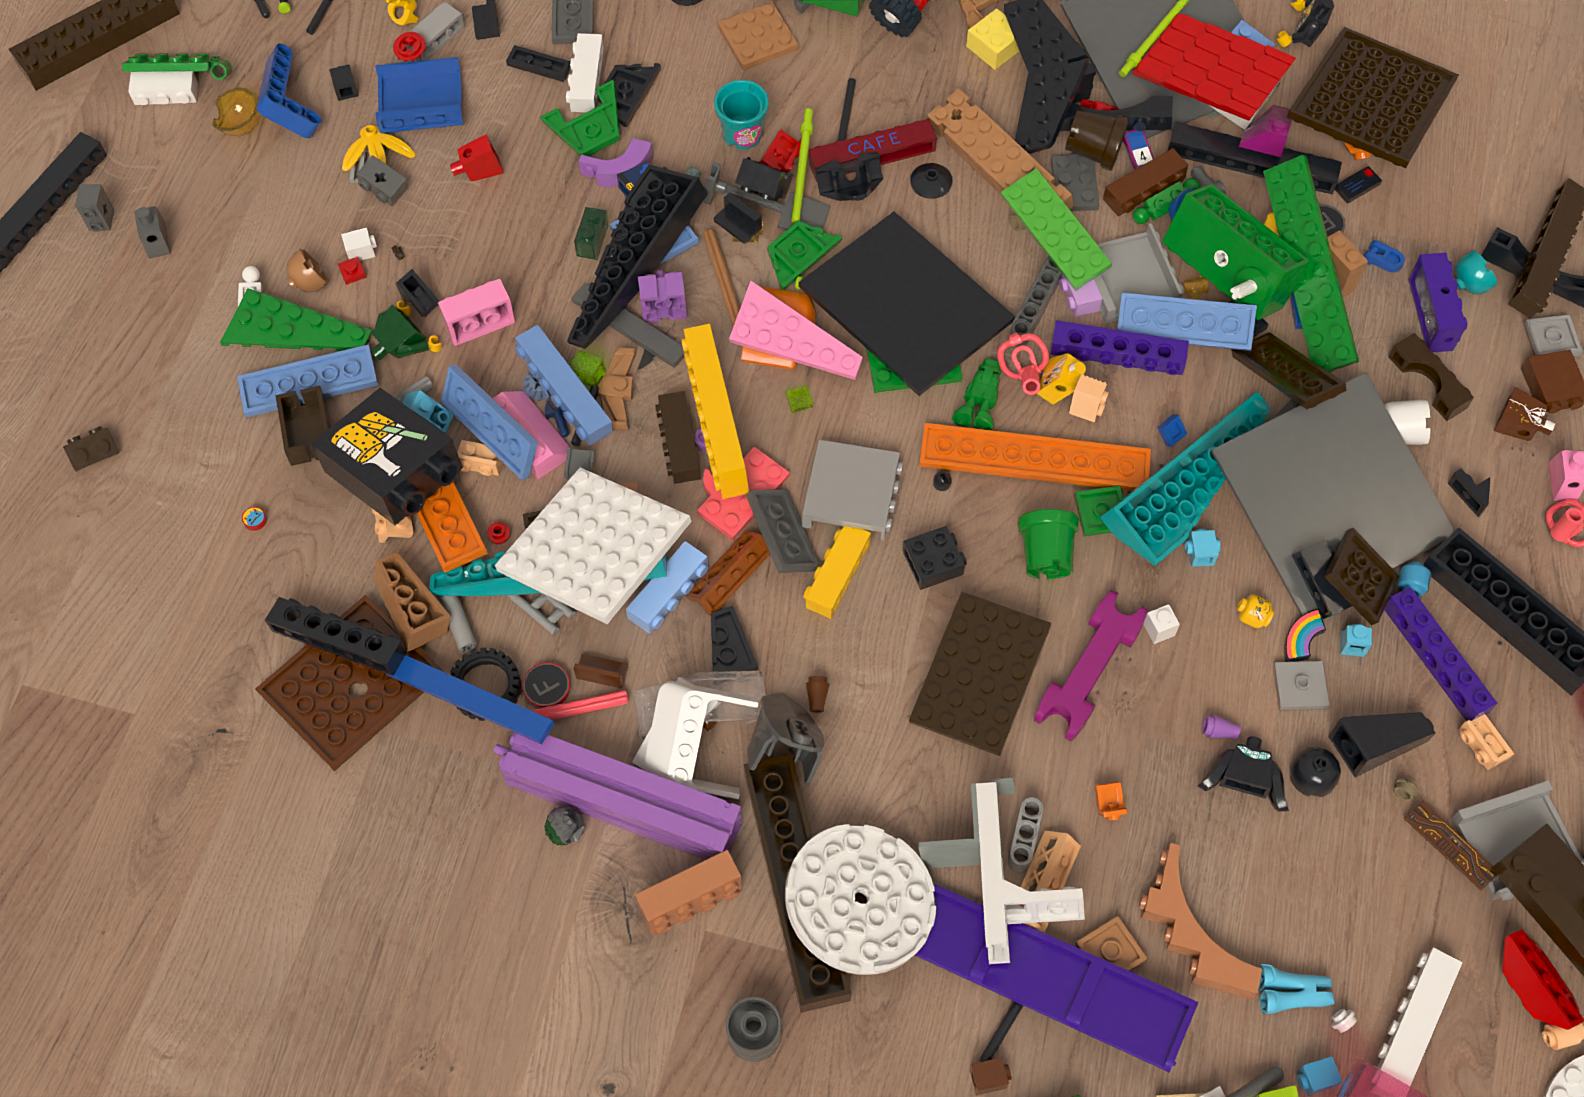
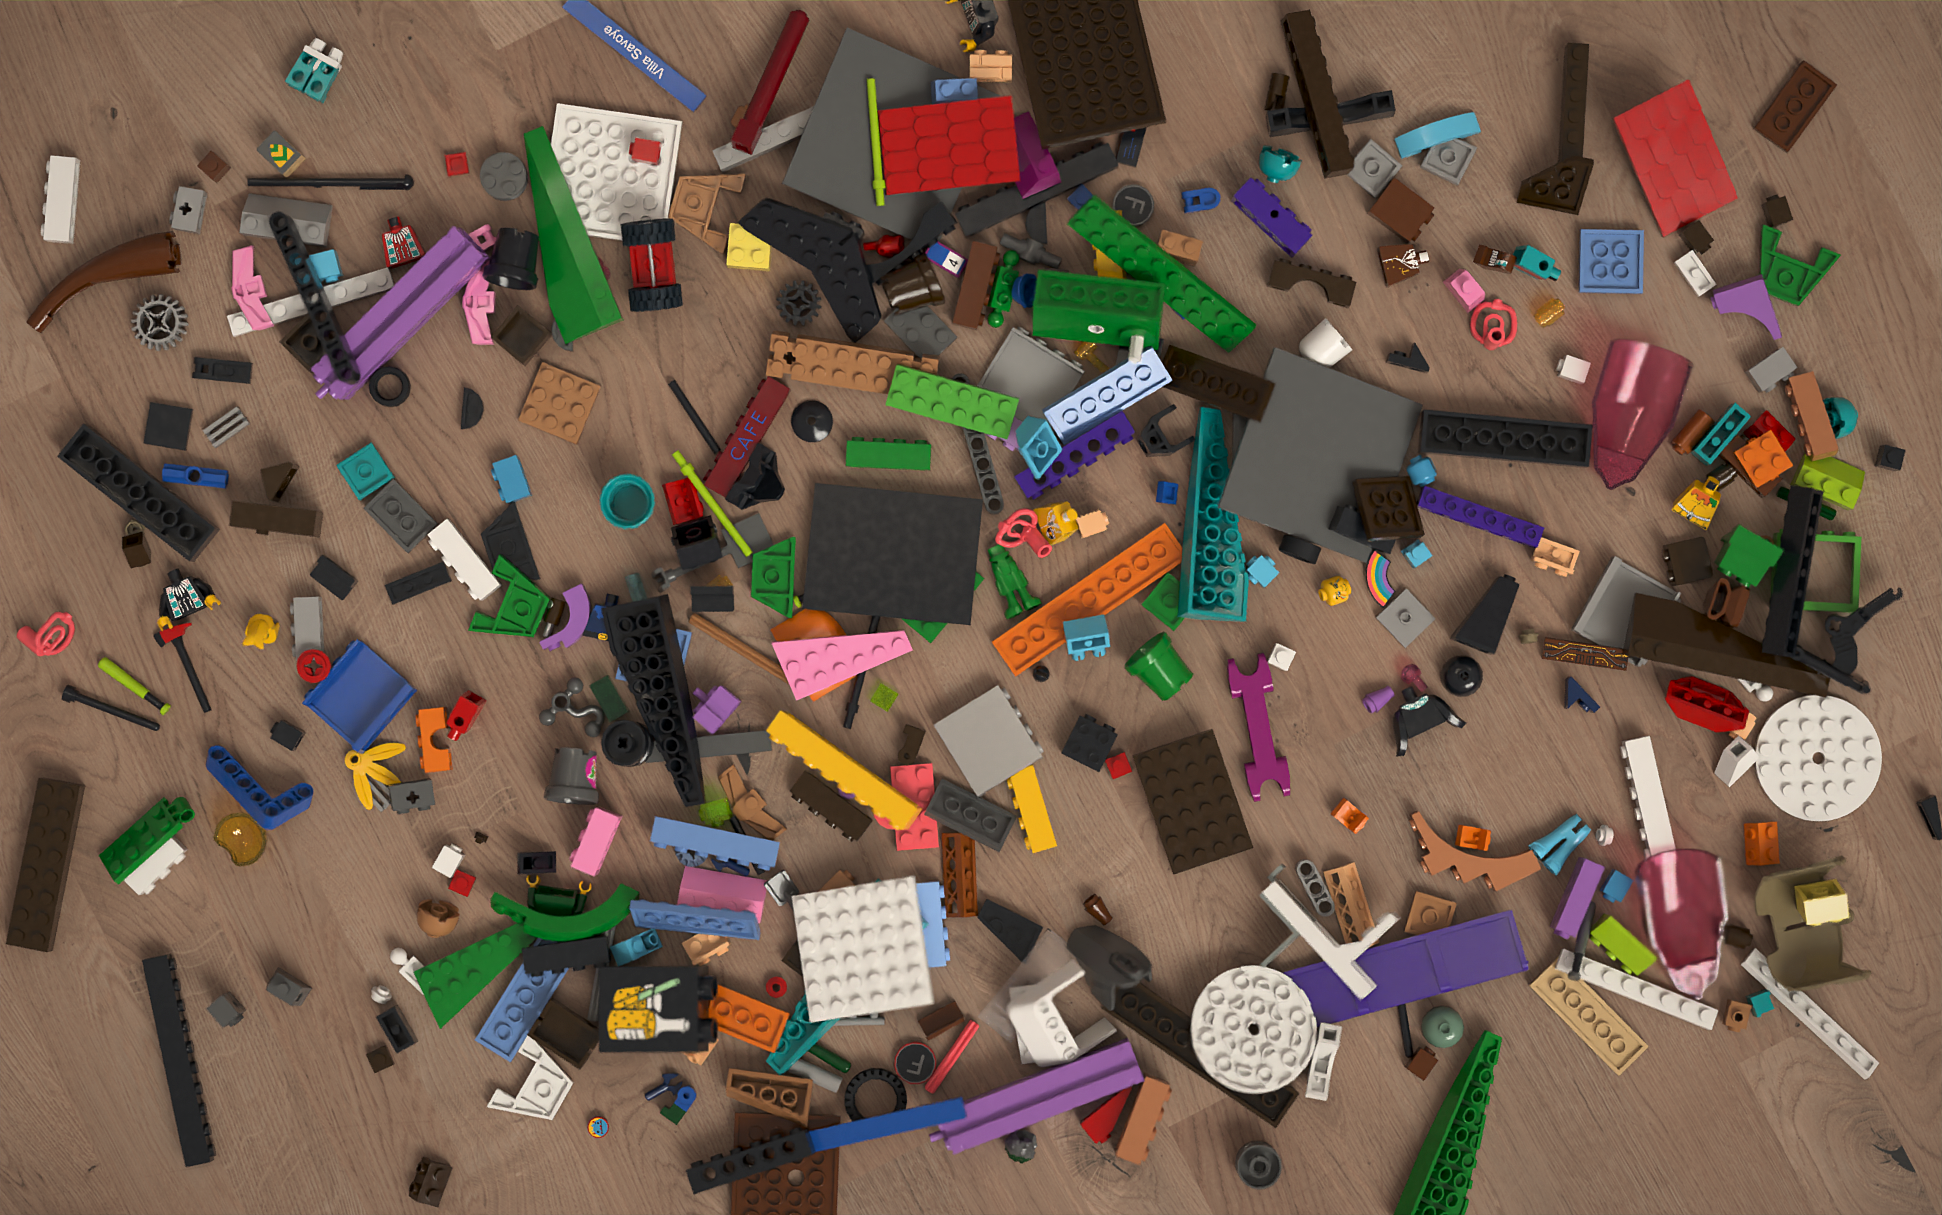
camera: 45 degrees left, 25 degrees up
none -> dark brown plate [366,1045,395,1073]
none -> white plate [371,985,392,1004]
none -> black brick [376,1005,418,1054]
none -> orange arch [416,707,453,773]
none -> white wing [487,1036,574,1120]
none -> green arch [490,883,639,942]
none -> dark azure brick [491,455,533,504]
none -> black brick [522,936,611,977]
none -> dark grey piece [539,677,605,738]
none -> dark brown piece [543,597,566,638]
none -> dark grey piece [544,748,599,805]
none -> black wheel [601,720,654,767]
none -> dark blue bar [645,1073,683,1101]
none -> leg [660,1085,696,1125]
none -> black gear [776,280,822,326]
none -> dark green piece [783,1029,851,1073]
none -> black bar [843,616,880,729]
none -> green brick [846,437,931,471]
none -> dark brown leg [898,724,926,765]
none -> light nougat brick [970,50,1012,82]
none -> medium azure slope [1016,416,1063,479]
none -> black plate [1025,202,1047,244]
none -> medium azure brick [1063,614,1110,661]
none -> red slope [1080,1086,1132,1144]
none -> red plate [1105,752,1132,779]
none -> black piece [1136,404,1195,457]
none -> dark brown hinge [1264,73,1290,111]
none -> black tyre [1278,535,1321,564]
none -> white arch [1305,1022,1342,1101]
none -> clear pink plate [1401,664,1428,692]
none -> sand green cylinder [1421,1006,1464,1048]
none -> orange bracket [1455,825,1491,851]
none -> medium lavender brick [1550,857,1605,939]
none -> dark blue slope [1565,676,1600,713]
none -> white slope [1714,736,1759,787]

